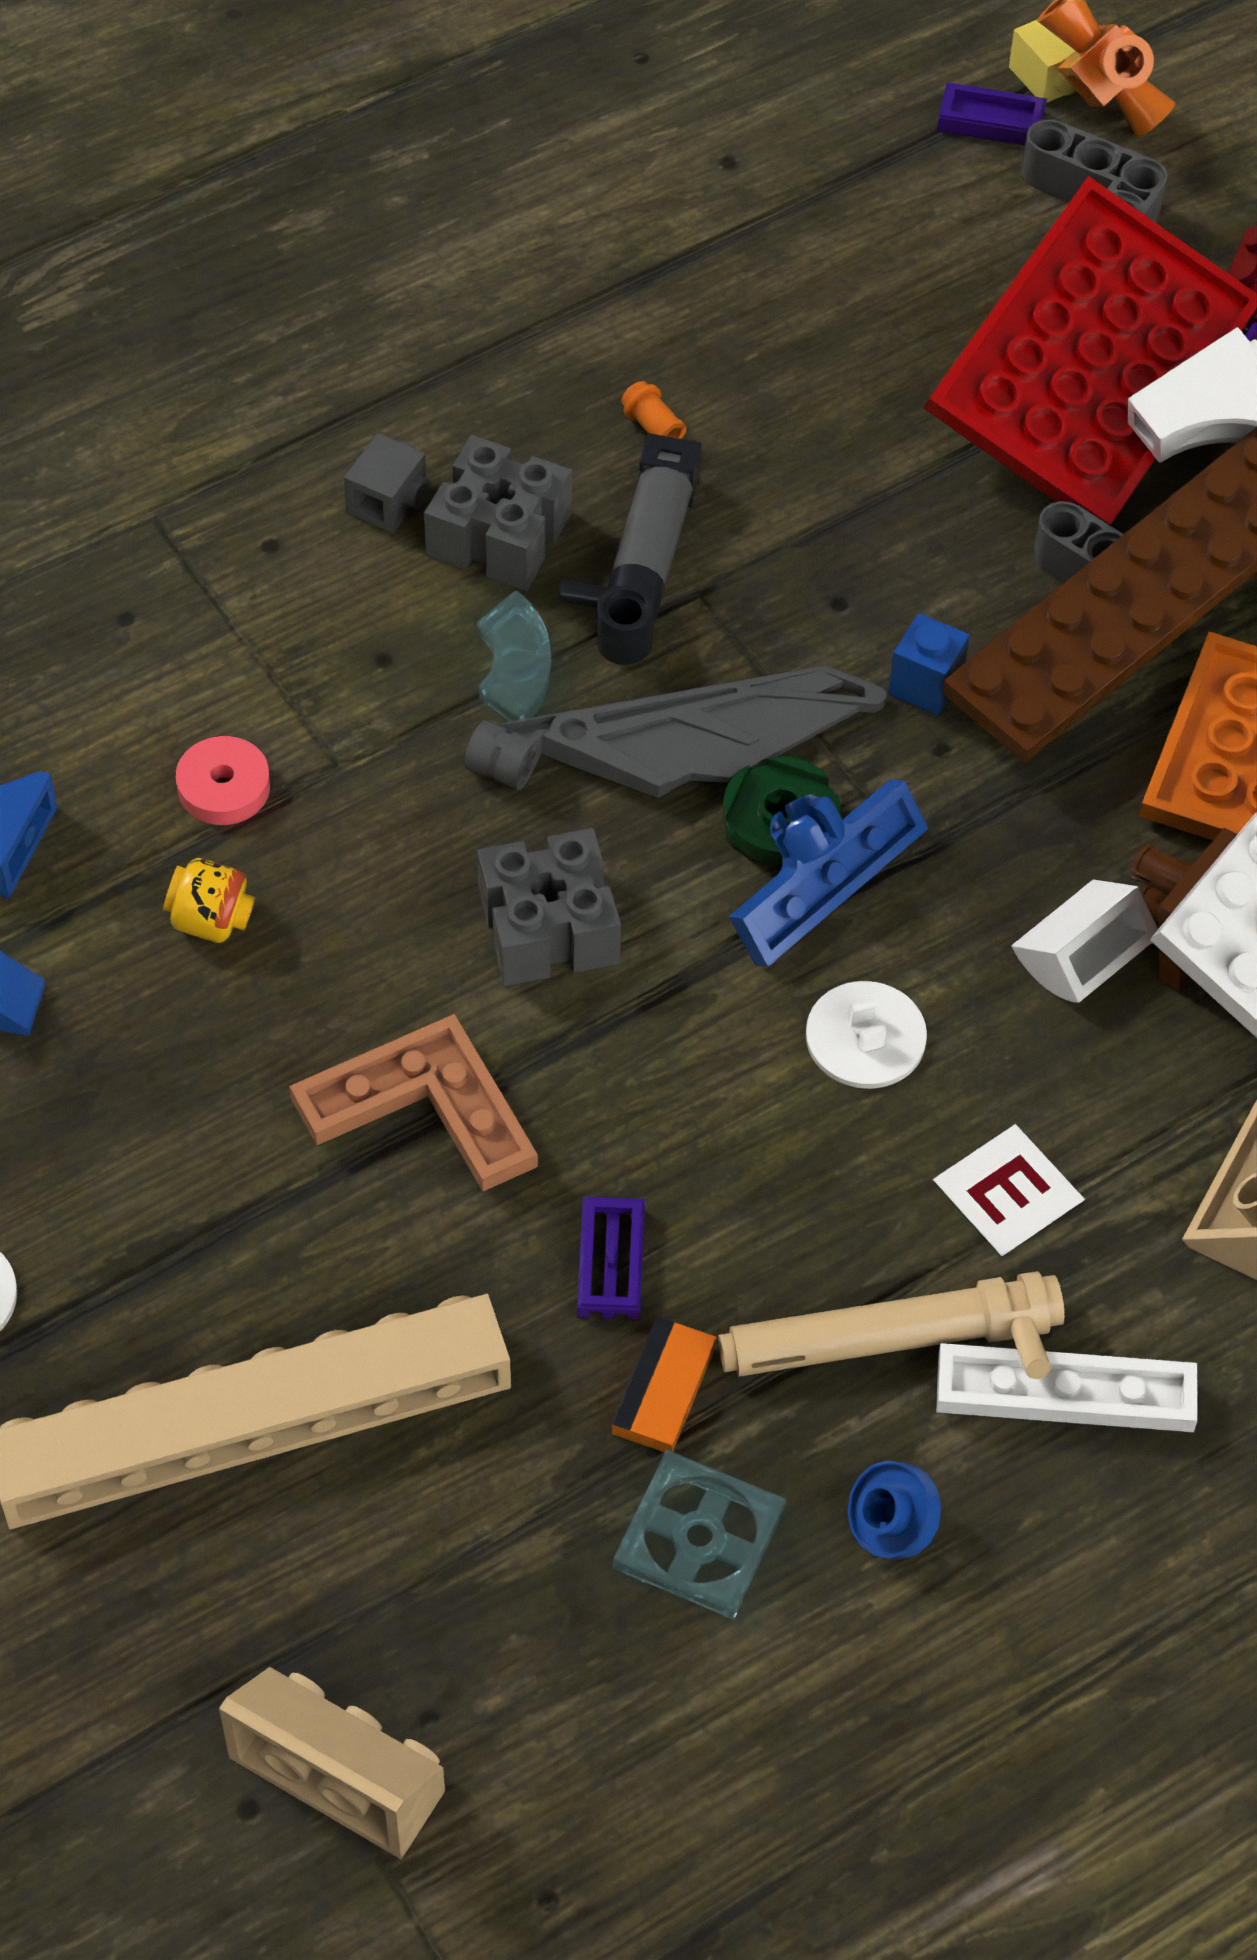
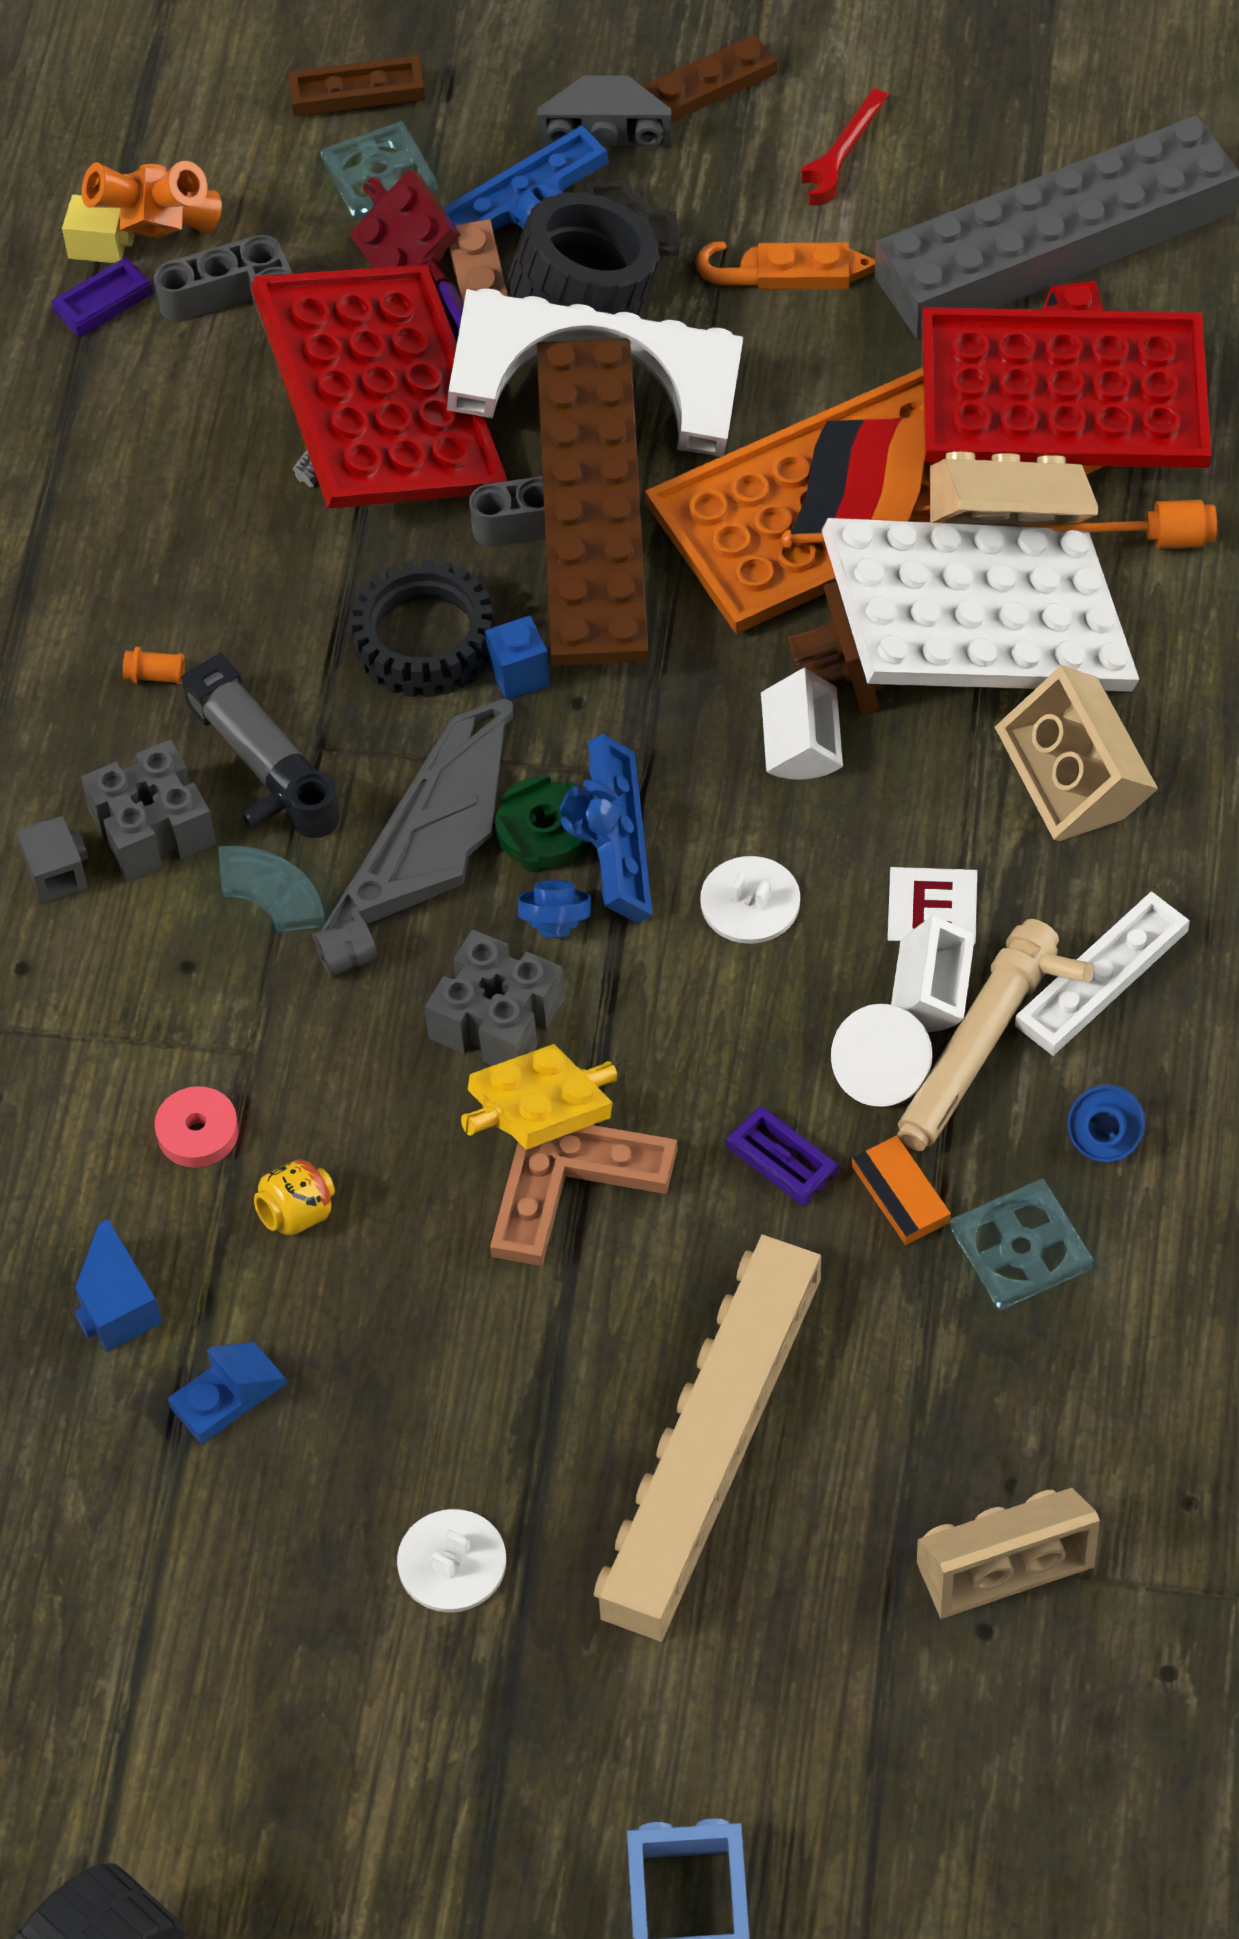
camera: 45 degrees left, 0 degrees up
none -> black tyre [352,559,495,698]
none -> yellow plate [461,1044,617,1150]
none -> blue plate [517,880,591,938]
none -> white piece [831,1004,932,1107]
none -> white brick [891,915,975,1032]

